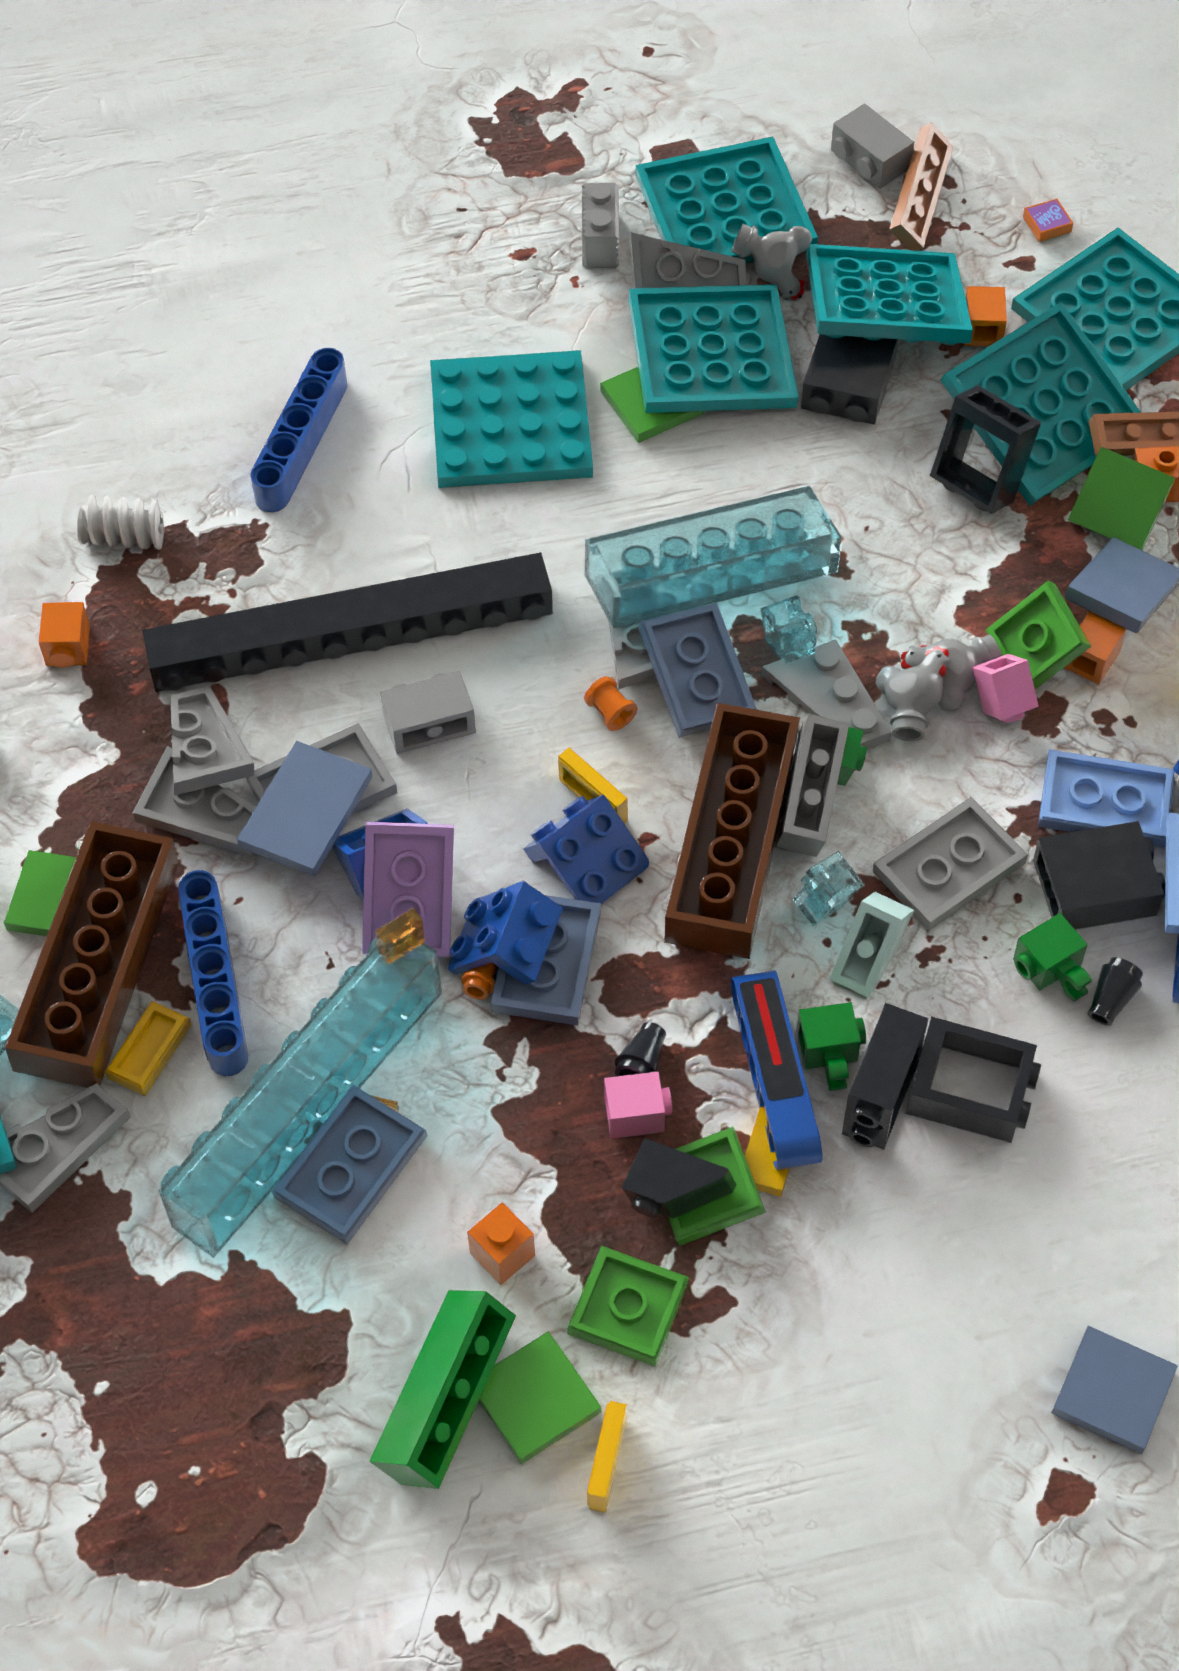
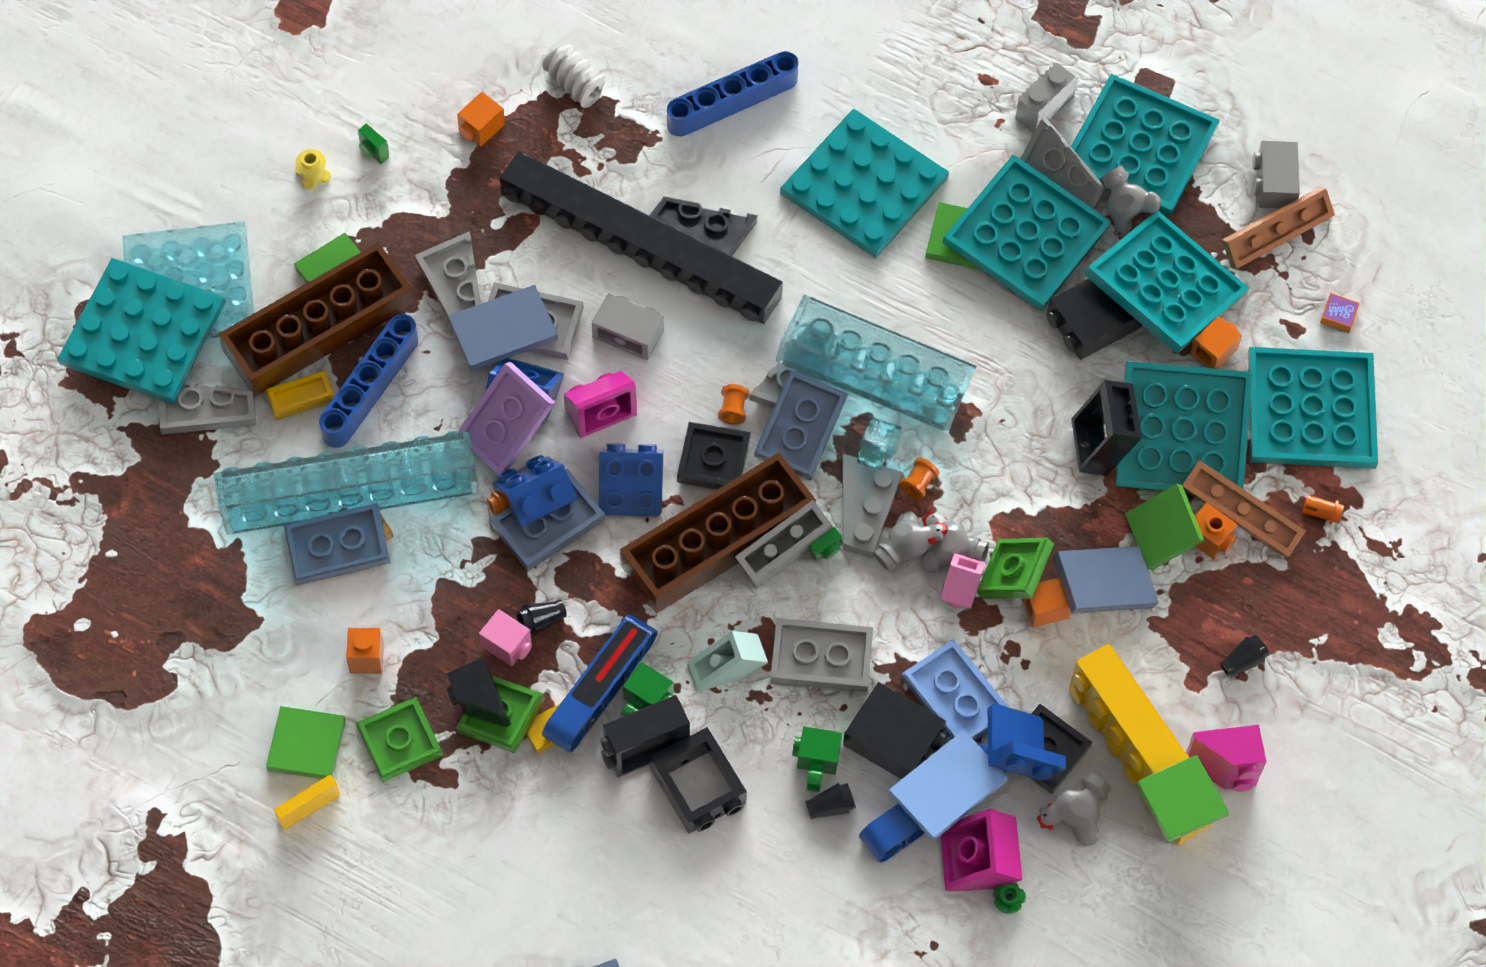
camera: 40 degrees right, 5 degrees up
light grey wing [171,686,254,796] -> none
green brick [369,1290,516,1489] -> none
clear orange tile [375,908,425,964] -> none
yellow tile [558,747,628,823] -> none
clear light blue brick [792,851,865,926] -> none
none -> dark pink slope [564,371,637,438]
none -> black wing [650,196,758,256]
none -> black plate [677,422,751,489]
none -> orange bush [899,457,940,500]

